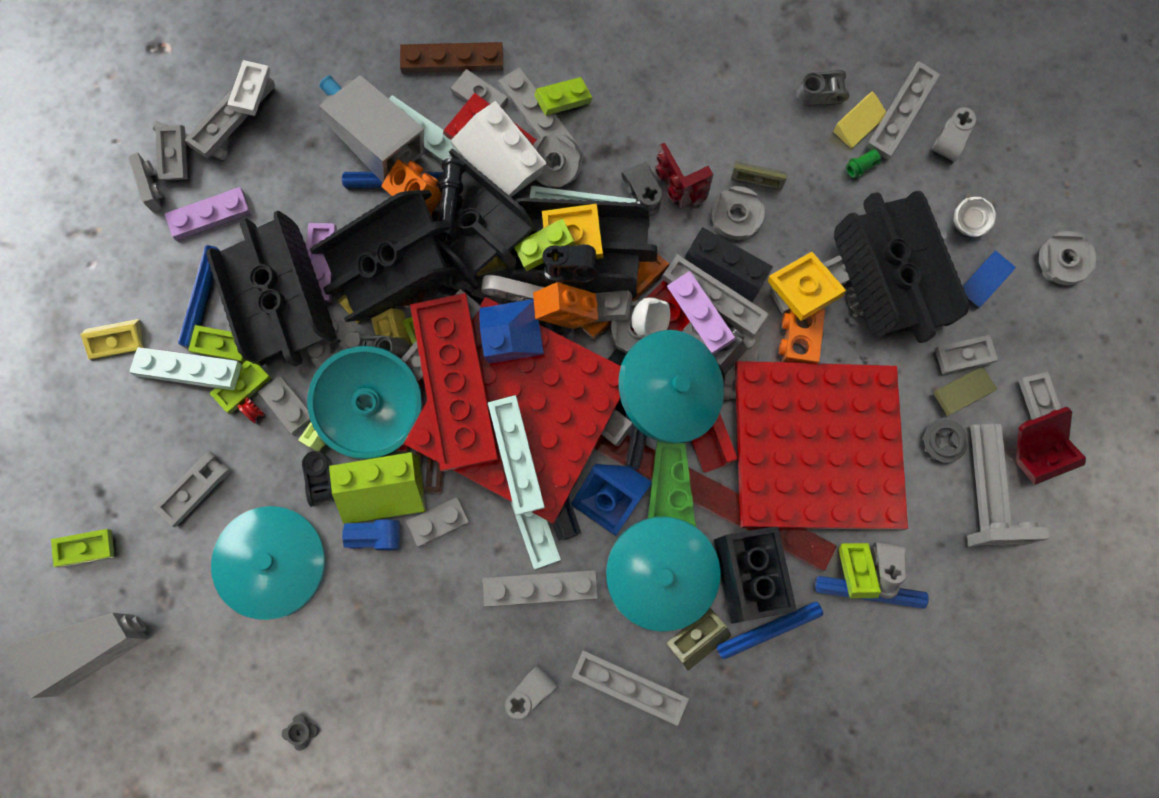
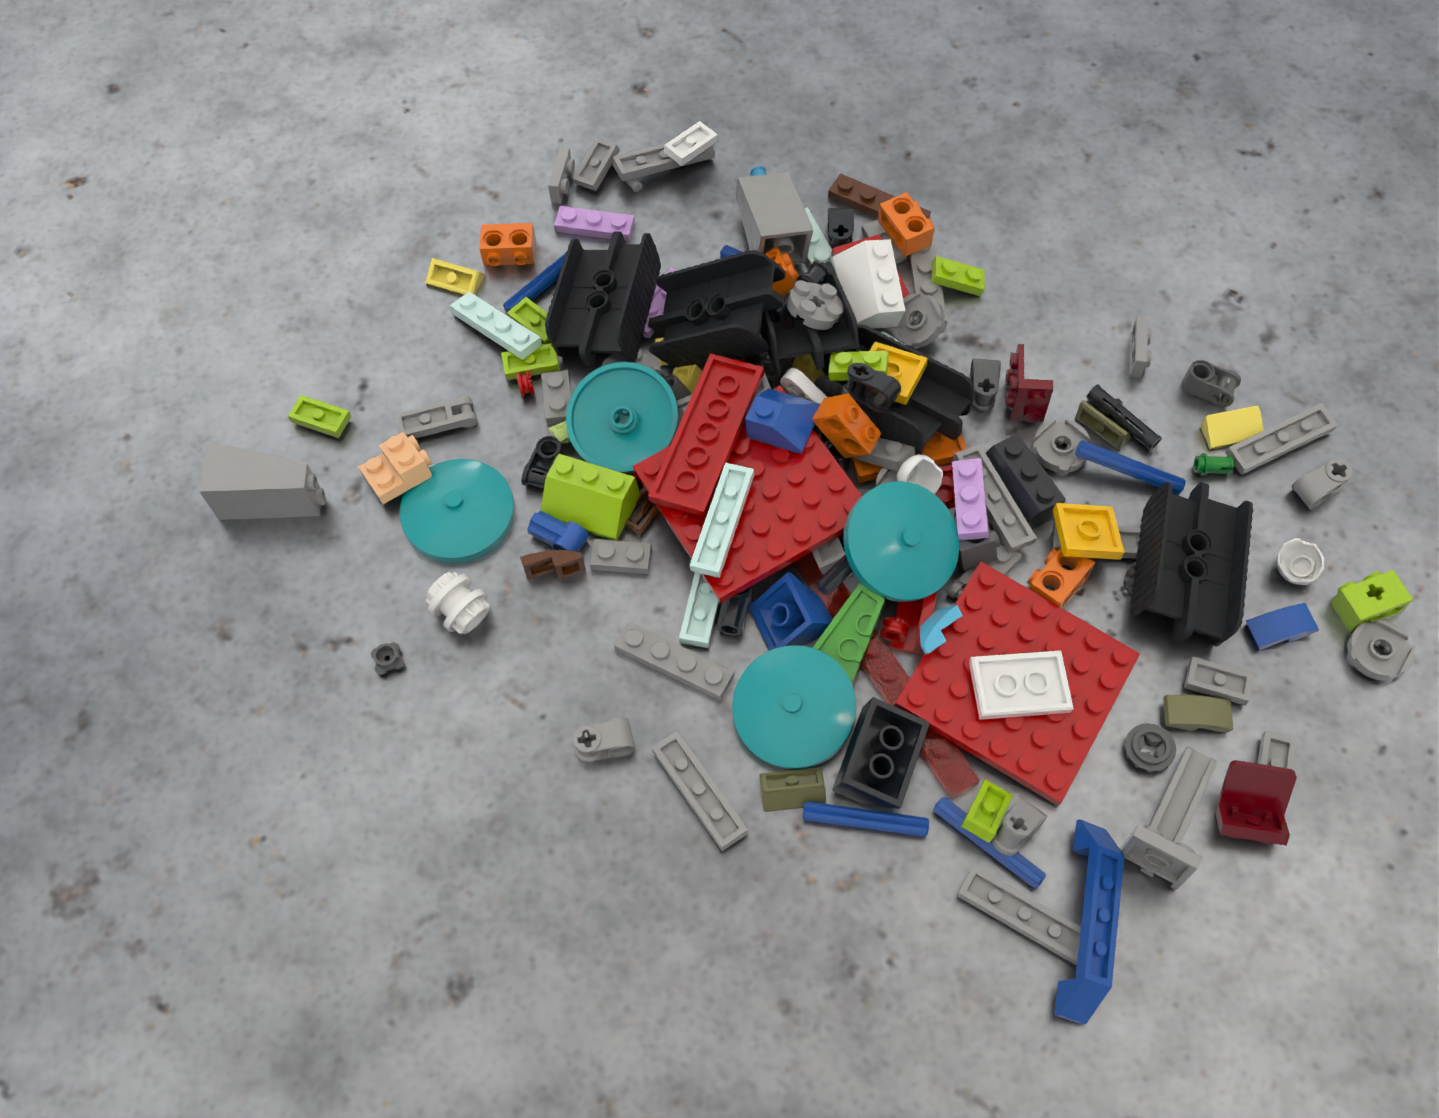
camera: 35 degrees right, 15 degrees down
none -> light nougat plate [358,432,433,504]
none -> white piece [426,572,489,634]
none -> orange brick [479,223,536,266]
none -> reddish brown slope [520,550,586,580]
none -> light grey plate [787,280,843,330]
none -> black piece [828,208,854,249]
none -> orange brick [878,192,935,257]
none -> red bush [880,616,910,643]
none -> medium azure slope [920,605,963,654]
none -> light grey plate [957,865,1081,965]
none -> white tile [969,651,1074,719]
none -> blue slope [1054,819,1124,1024]
none -> blue axle [1075,440,1186,494]
none -> black pin [1086,384,1162,451]
none -> light grey plate [1130,316,1152,378]
none -> lime brick [1330,570,1414,633]

